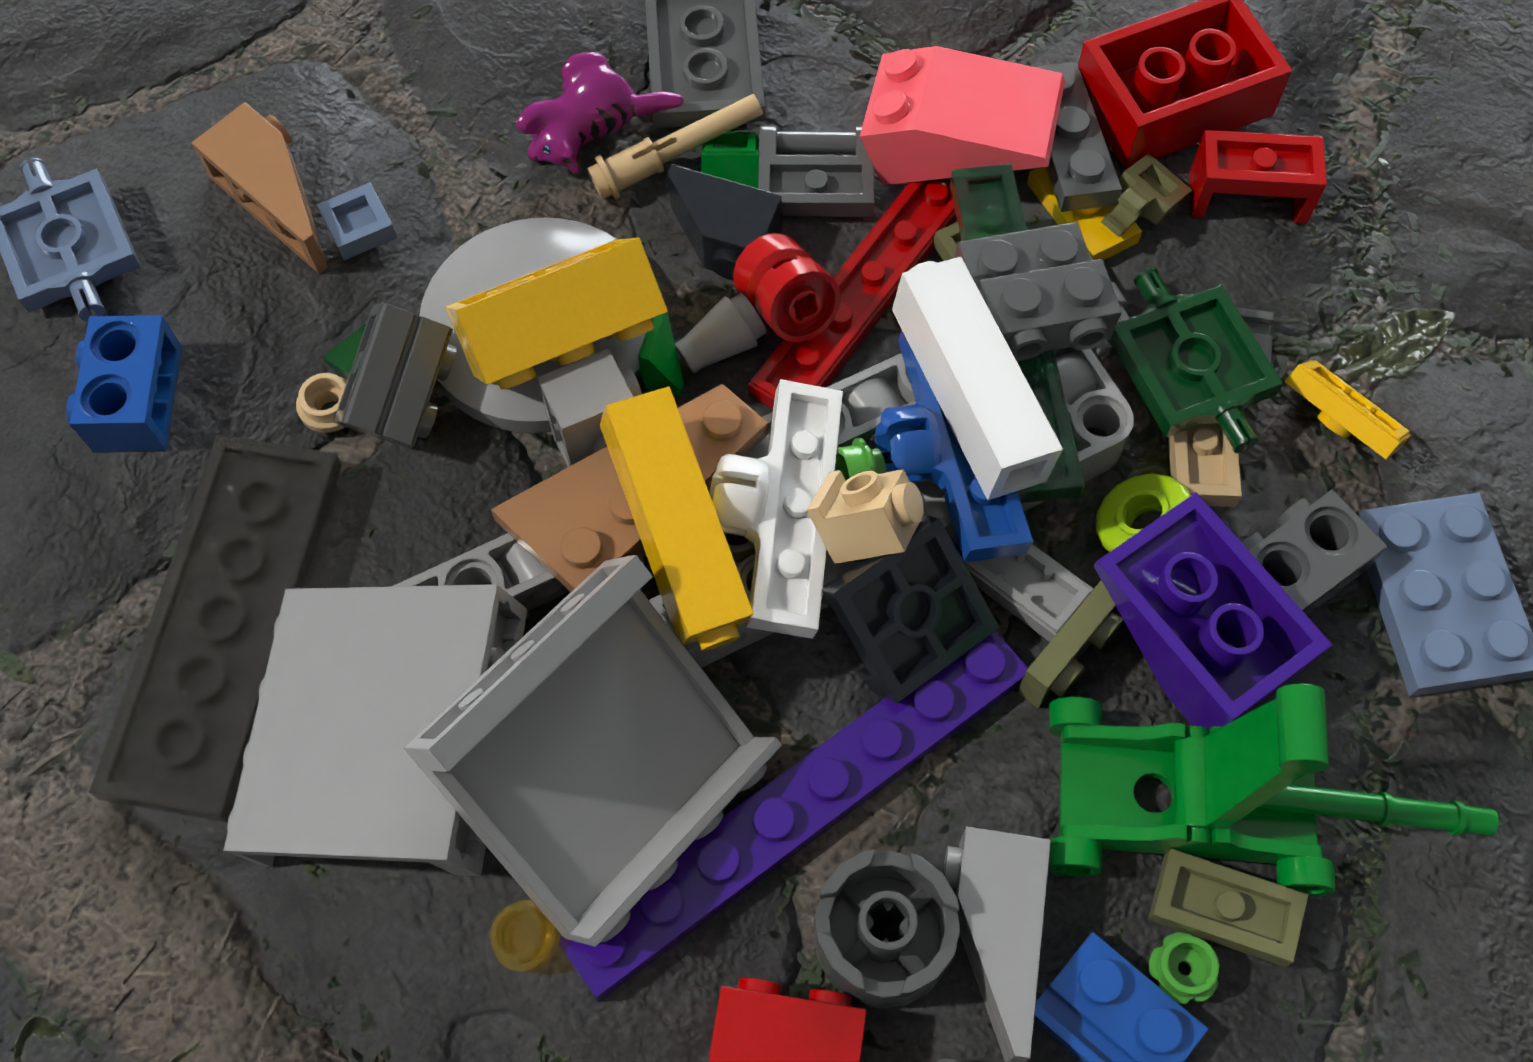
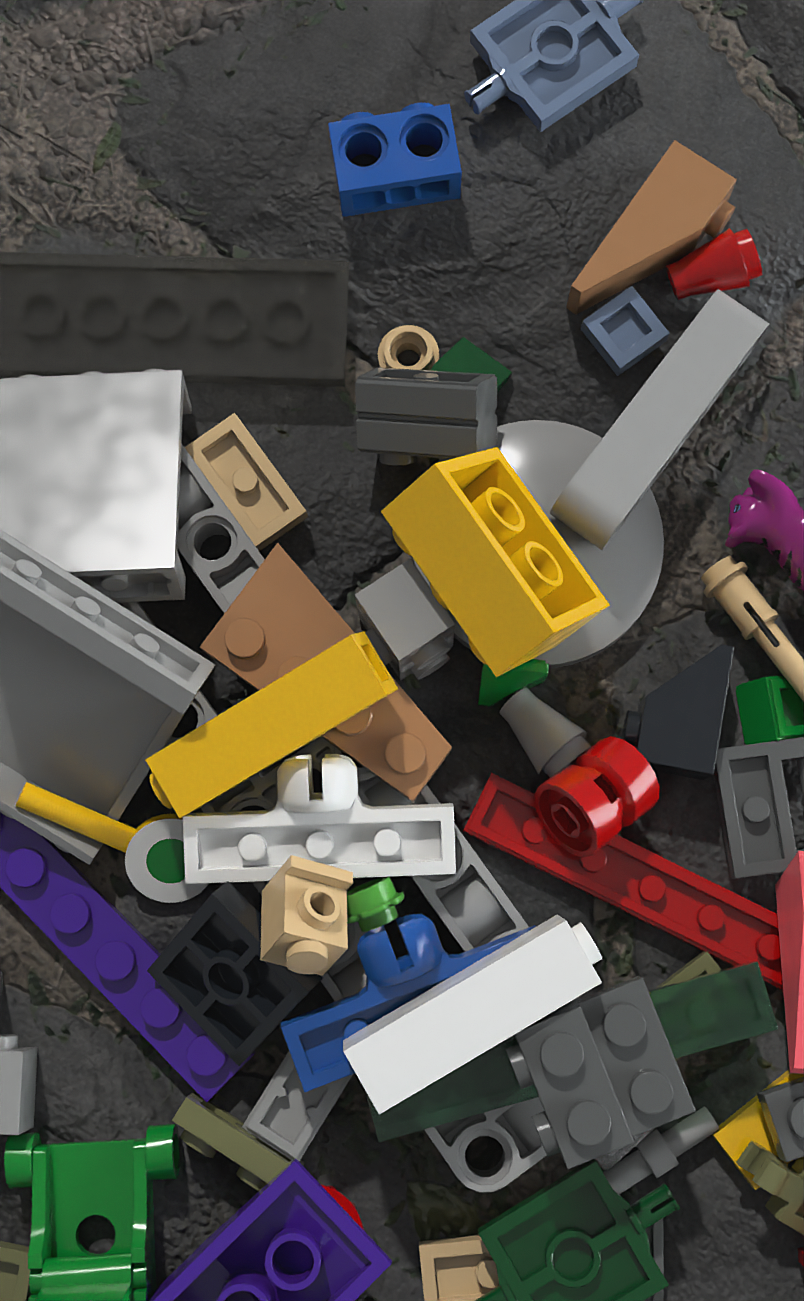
camera: 85 degrees right, 15 degrees up
lime piece [1096,473,1191,552] -> none
none -> piece [15,782,209,903]
none -> tan plate [185,413,308,551]
none -> light grey beam [550,289,770,551]
none -> red cone [666,228,762,300]

